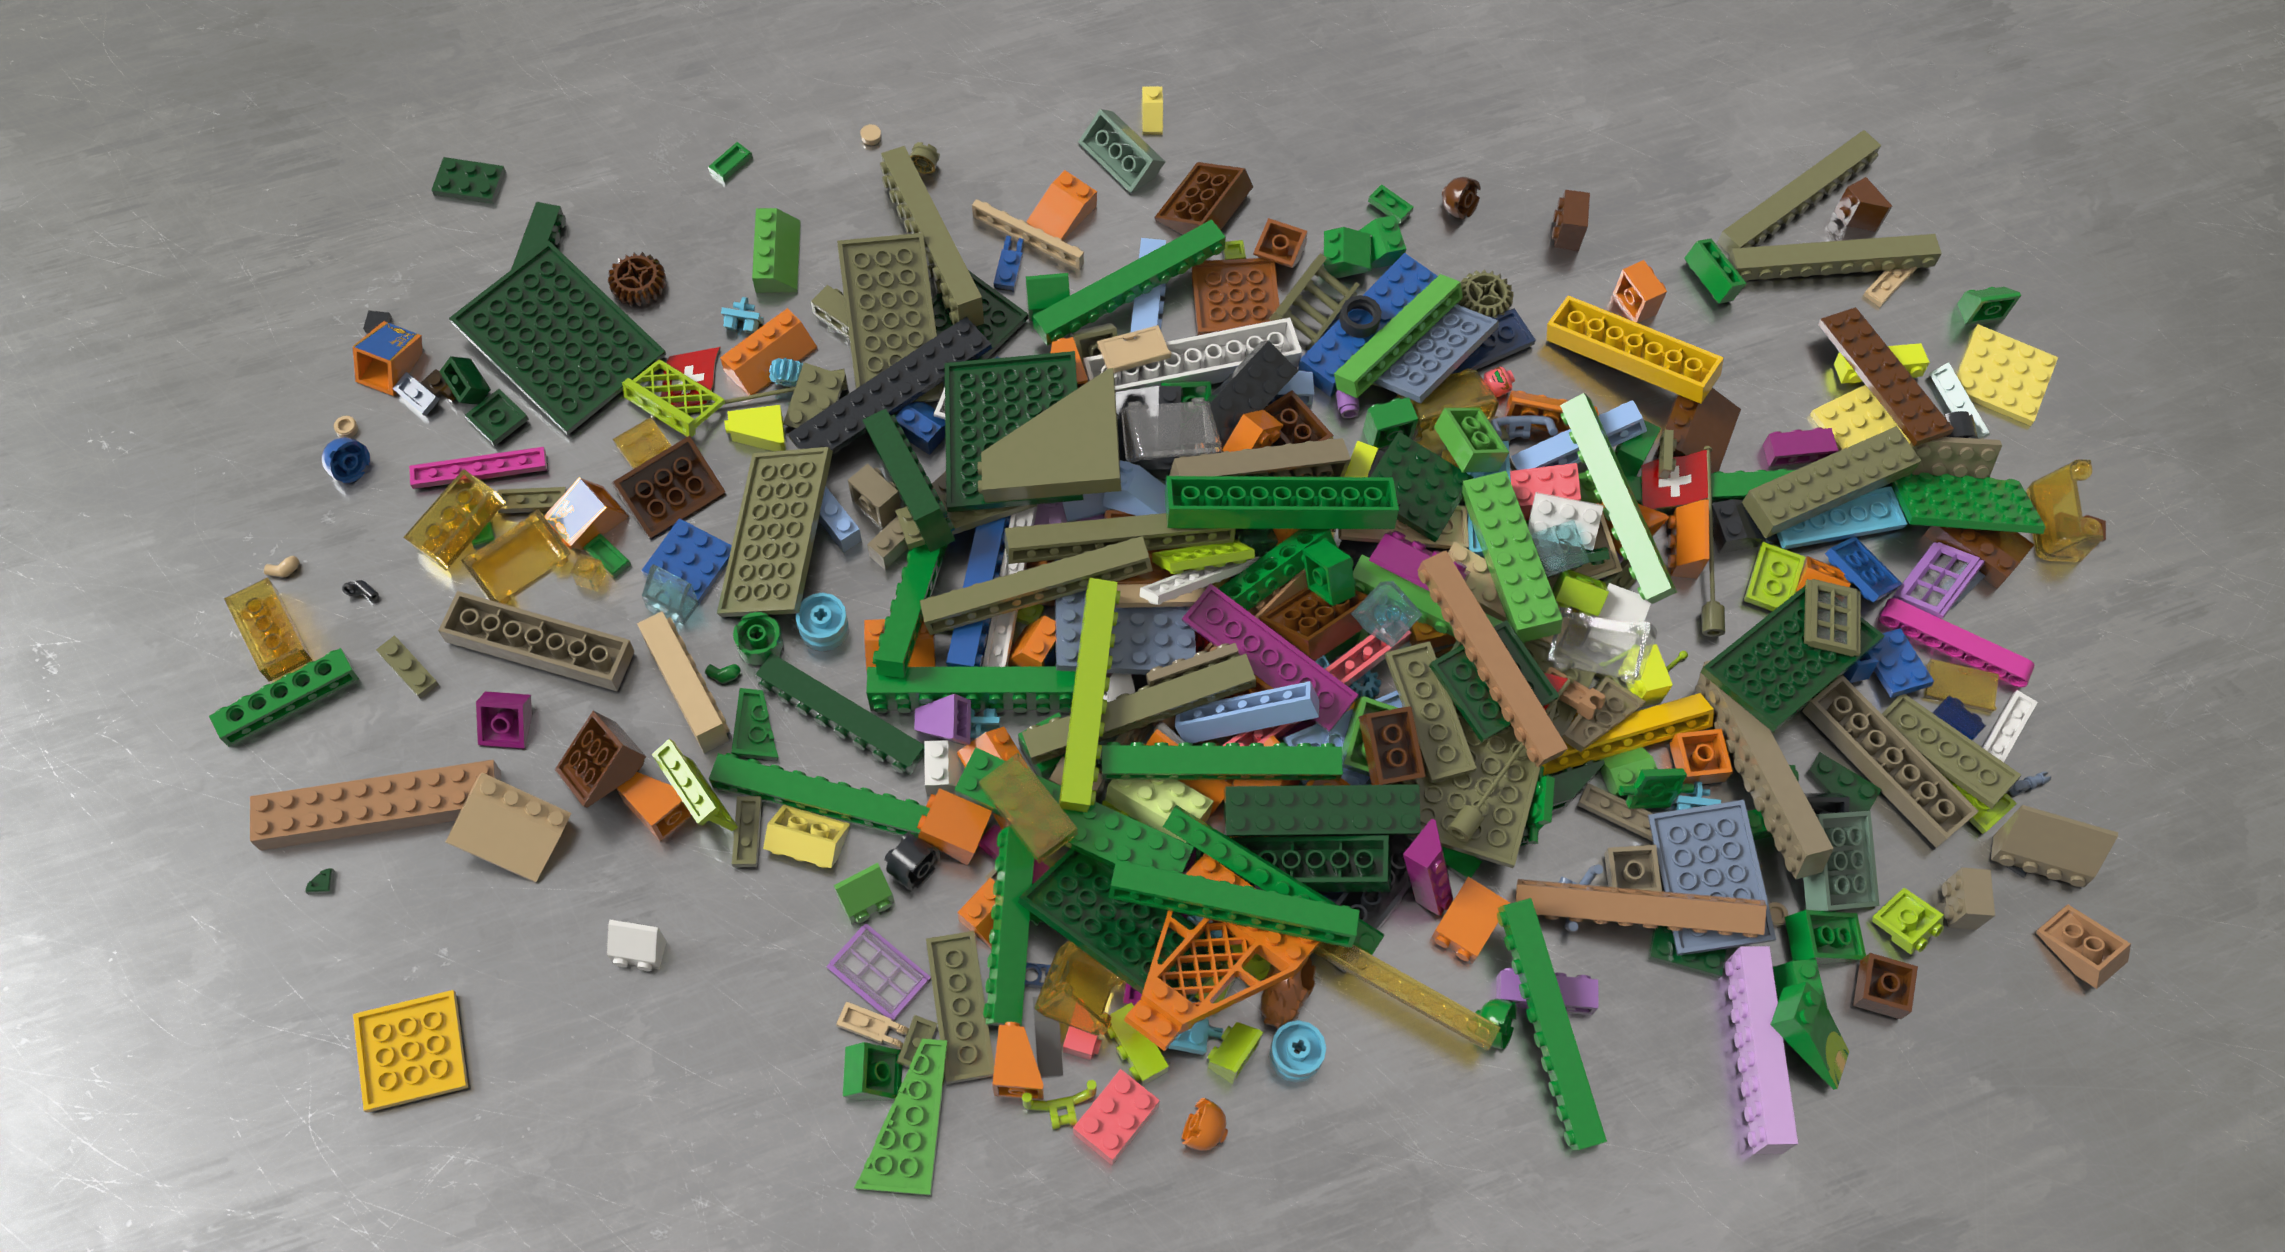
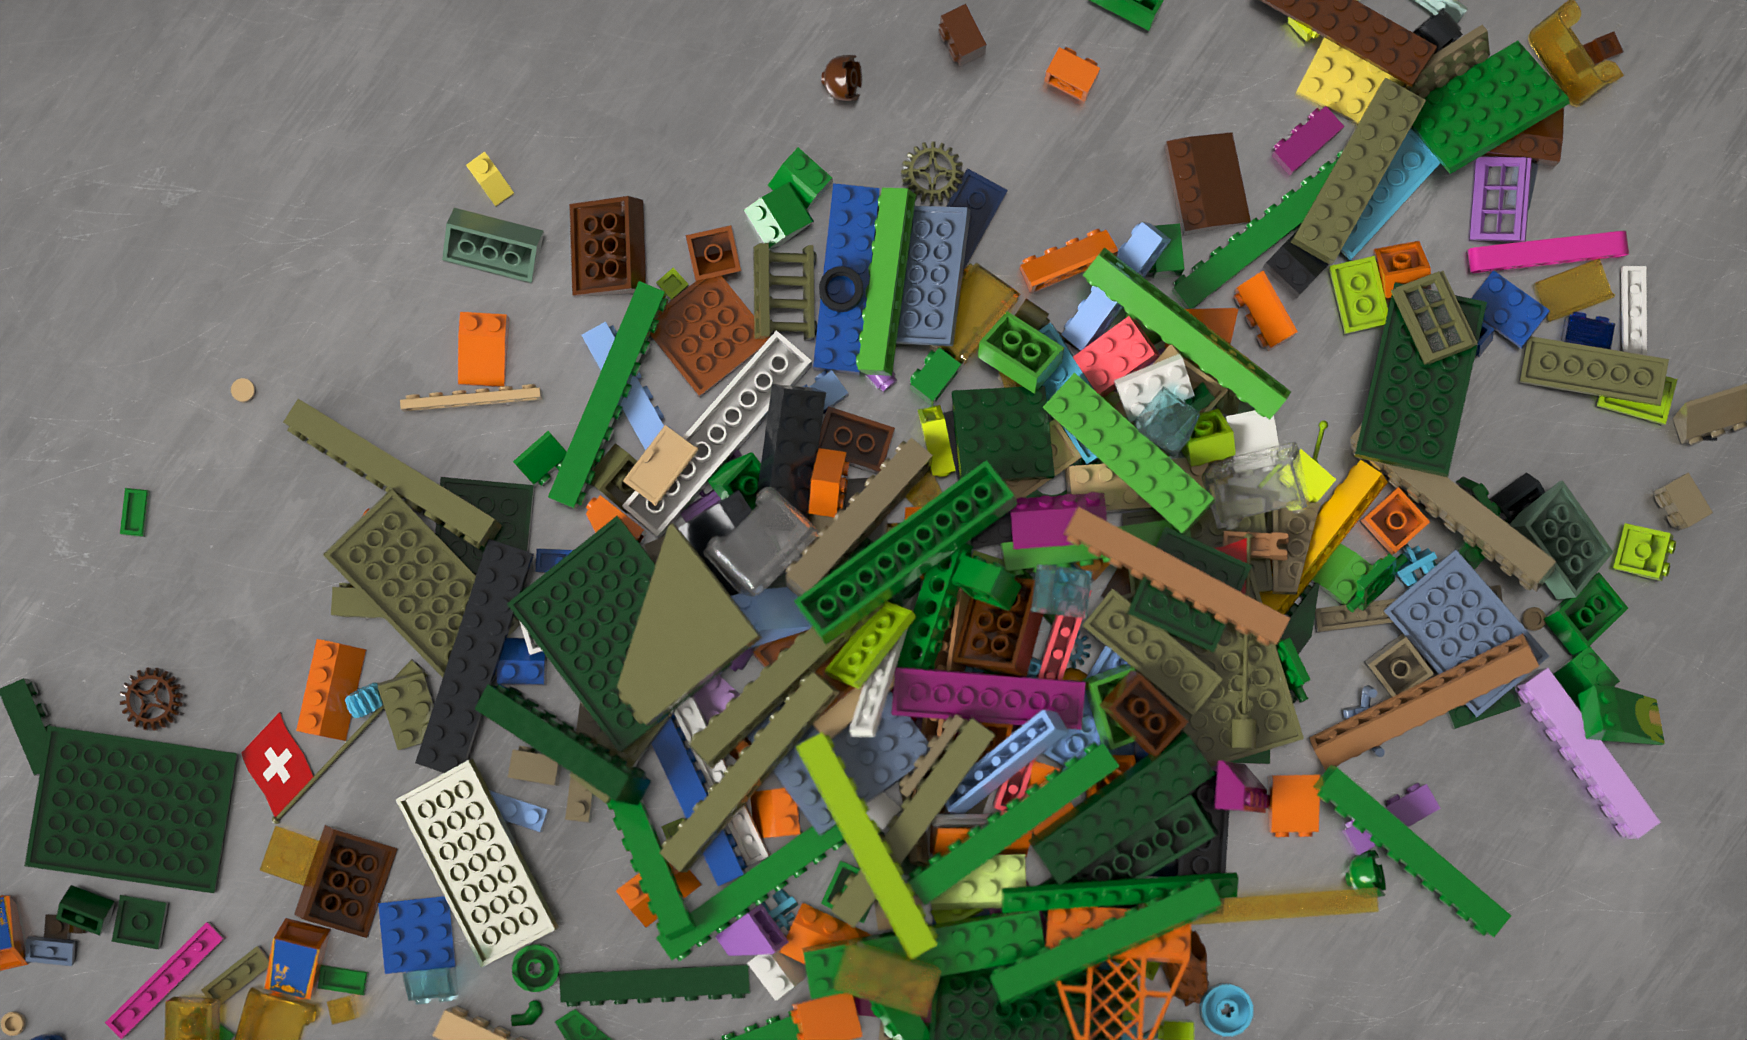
camera: 30 degrees left, 20 degrees up
lime fence [622,359,725,438] -> none
medium azure hips [721,297,764,333] -> none
neon yellow slope [724,405,787,451] -> none
bright green slope [752,208,801,293] -> none
medium azure wheel [796,593,849,652] -> none
olive wheel [910,142,940,174] -> none
blue hinge [993,236,1024,291] -> none
green plate [1368,184,1414,224] -> none
coral head [1481,366,1515,398] -> none
sand blue piece [1490,415,1558,439] -> none
yellow brick [1547,295,1724,404] -> none
flag [1641,446,1725,637] -> none
olive plate [1658,429,1677,479] -> none
dark tan brick [1802,675,1979,848] -> none
dark green wing [1807,752,1882,812] -> none
blue plate [1825,536,1903,602] -> none
reddish brown brick [1853,953,1918,1019] -> none
sand blue piece [2009,771,2051,797] -> none

